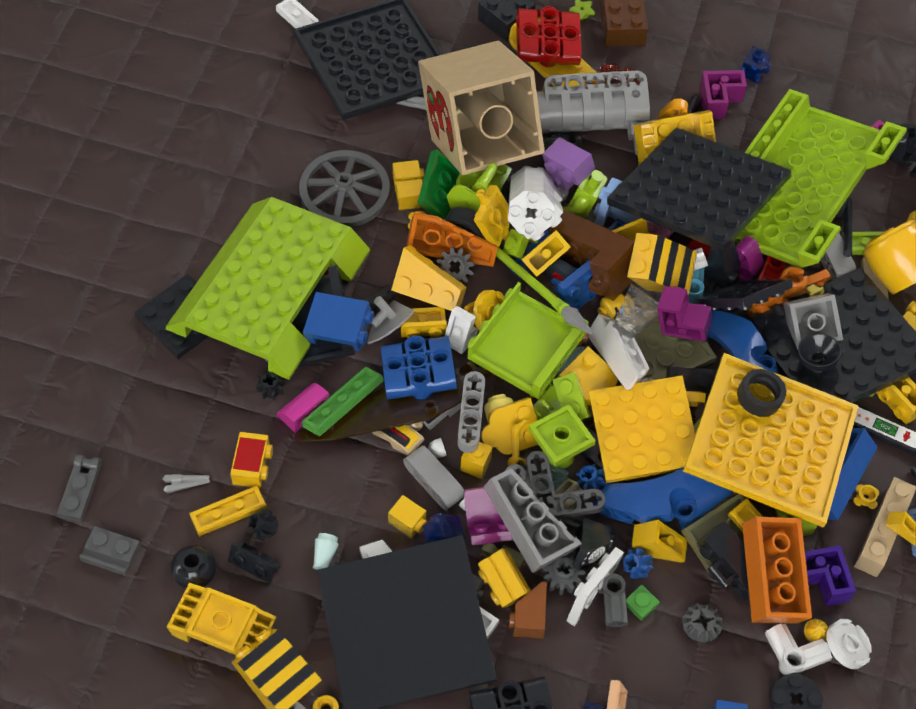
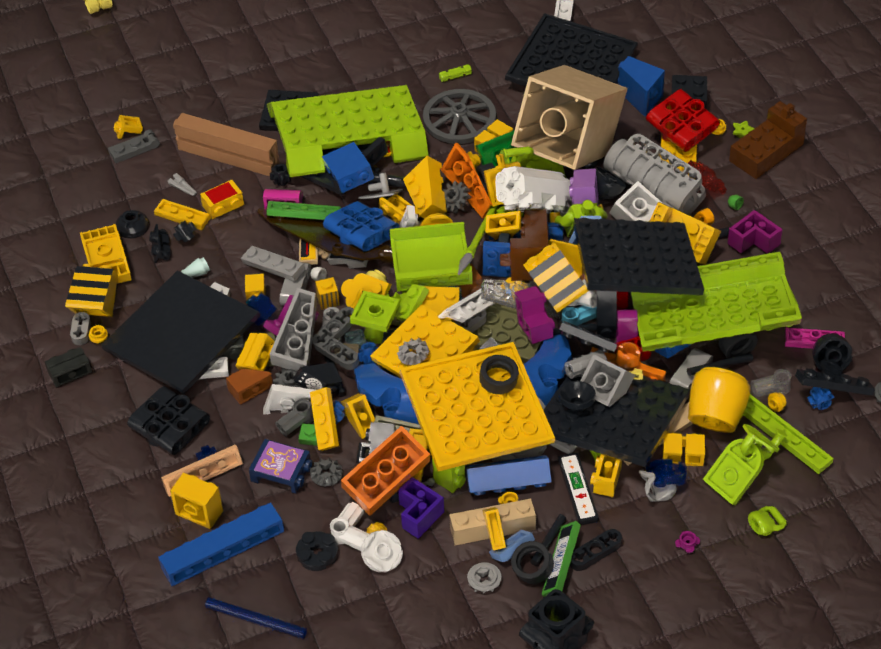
camera: 55 degrees right, 10 degrees down
dark grey plate [79,526,141,576] -> none
light grey beam [458,371,485,453] -> none
clear blue brick [741,46,772,83] -> none
none -> yellow bracket [114,115,143,139]
none -> medium nougat brick [173,113,280,176]
none -> light grey plate [240,246,306,281]
none -> panel [249,439,313,494]
none -> yellow plate [310,387,339,451]
none -> light grey gear [397,338,429,365]
none -> lime axle [439,64,472,82]
none -> light grey axle [565,350,607,379]
none -> white slope [609,181,662,222]
none -> blue slope [617,56,665,116]
none -> bright green hinge [728,195,744,210]
none -> clear piece [751,369,792,398]

